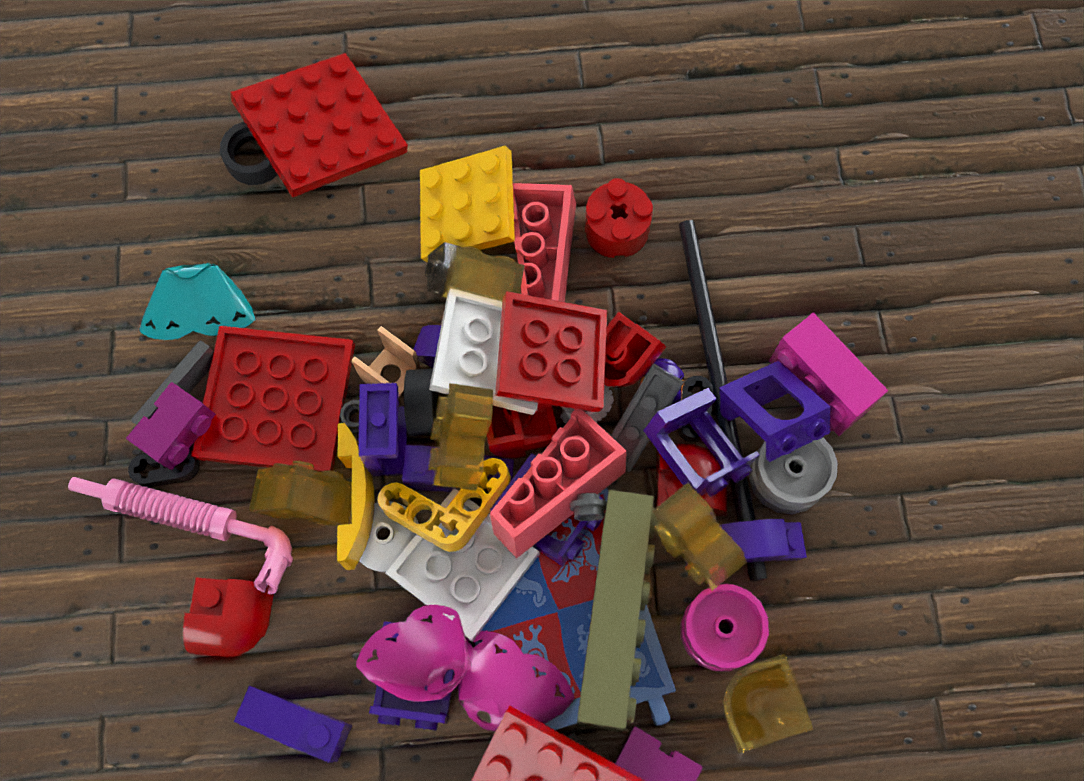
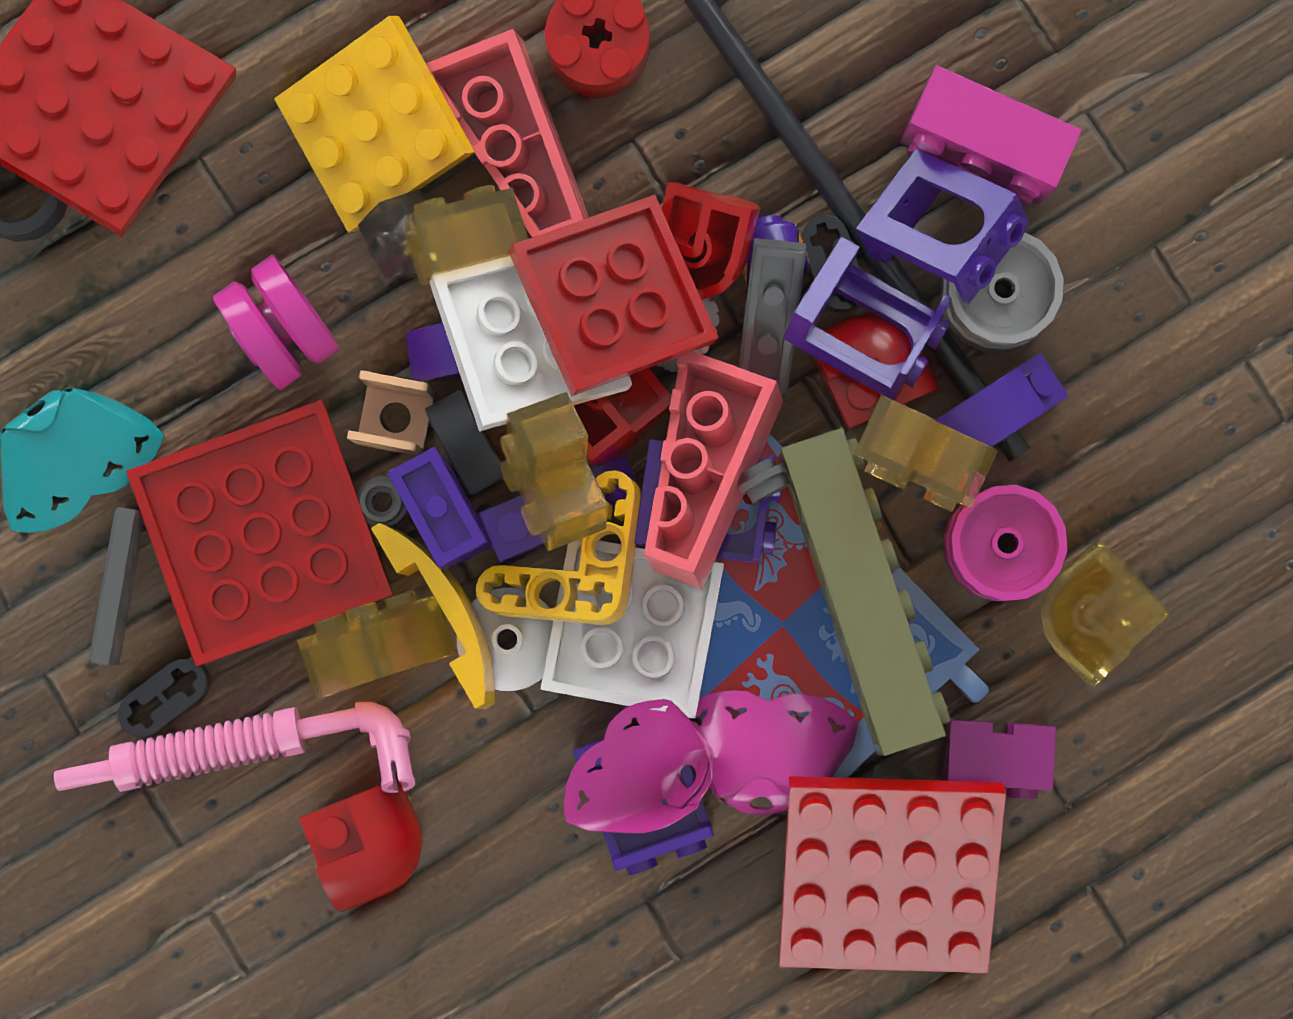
camera: 30 degrees left, 15 degrees up
magenta brick [126,382,216,470] -> none
dark purple slope [234,686,352,762] -> none
none -> dark pink wheel [212,254,340,391]

